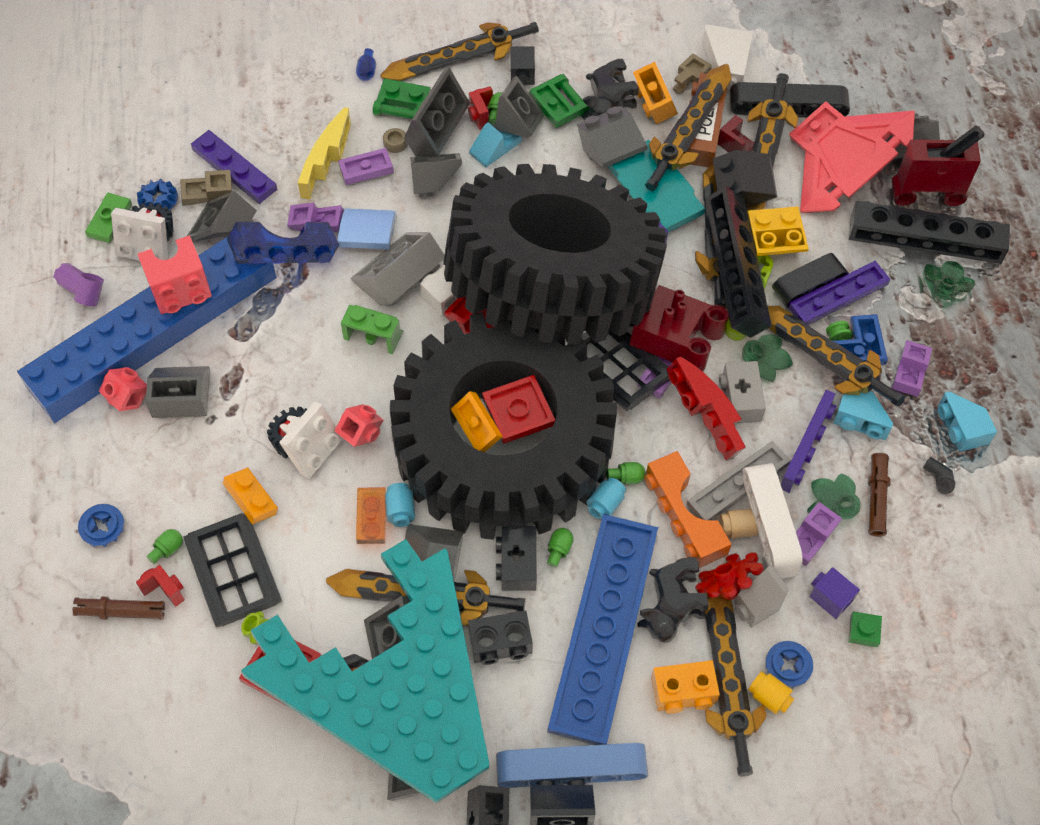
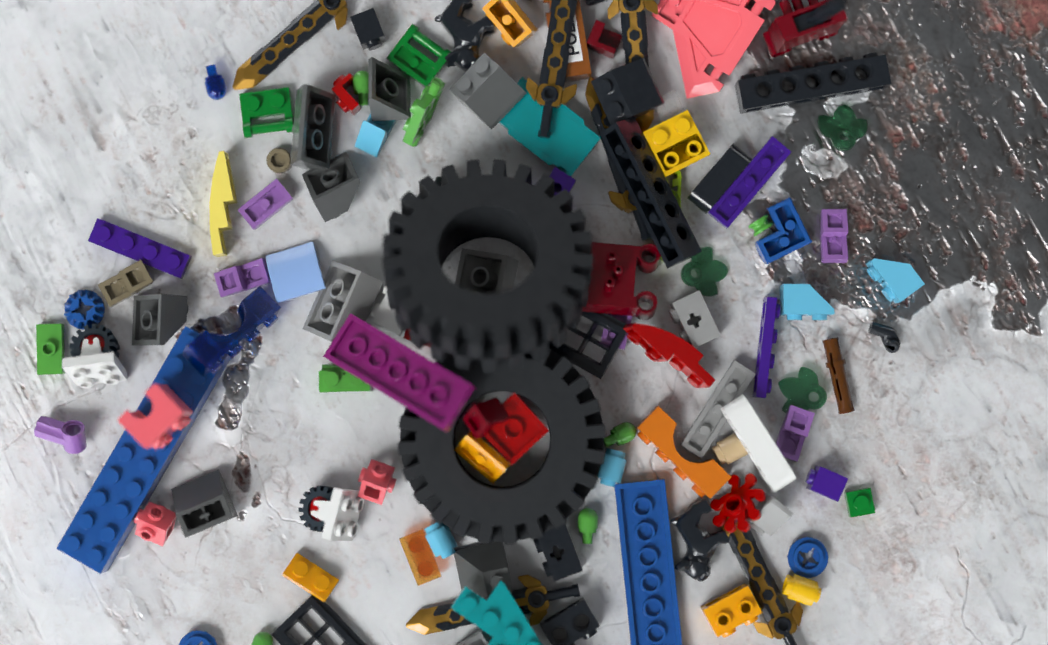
camera: 25 degrees left, 25 degrees up
sword [768,306,906,407] -> none
none -> magenta plate [323,313,475,432]
none -> bright green plate [403,78,445,147]
none -> dark red panel [463,397,510,439]

